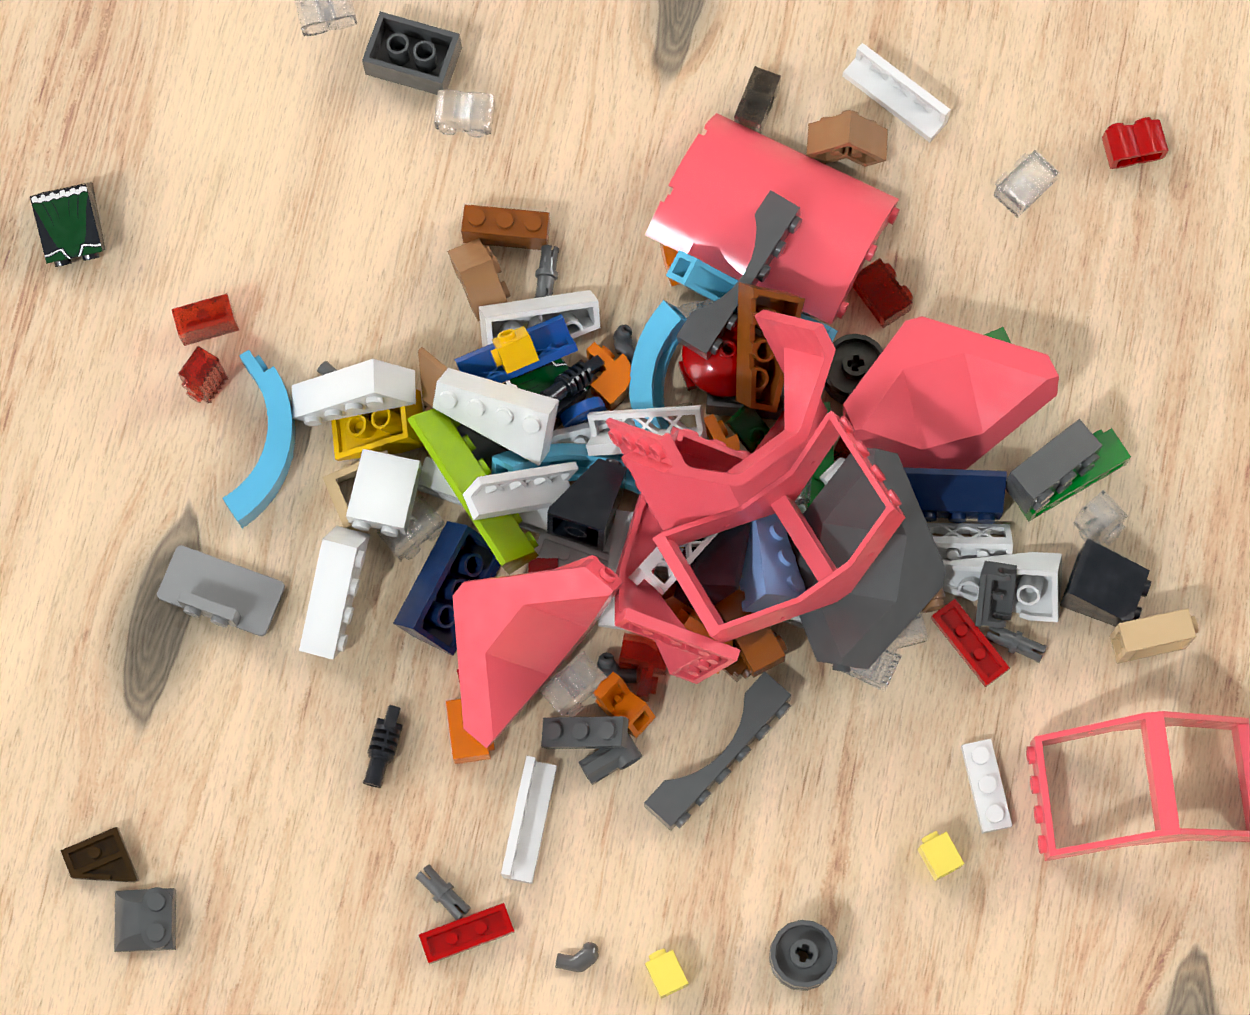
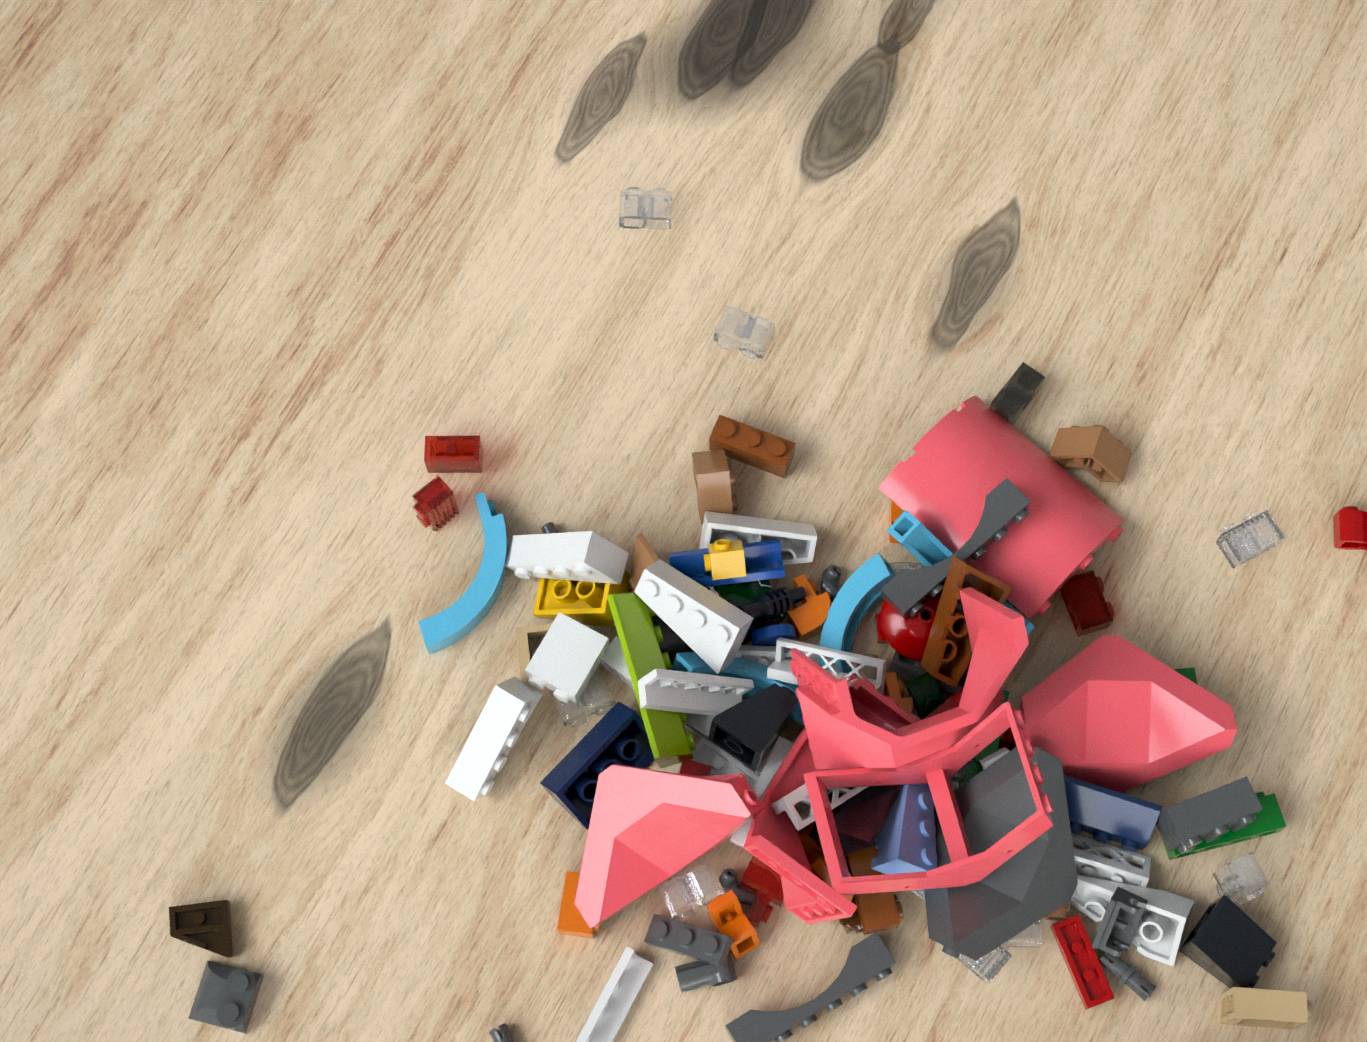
camera: 15 degrees right, 5 degrees down
slope [30,182,105,267] -> none
light grey bracket [157,545,285,636] -> none
dark grey brick [362,11,462,97] -> none
black hinge [363,705,403,788] -> none
dark grey pin [534,245,559,298] -> none
pearl dark grey wheel [825,334,883,404] -> none
white fence [842,43,951,142] -> none

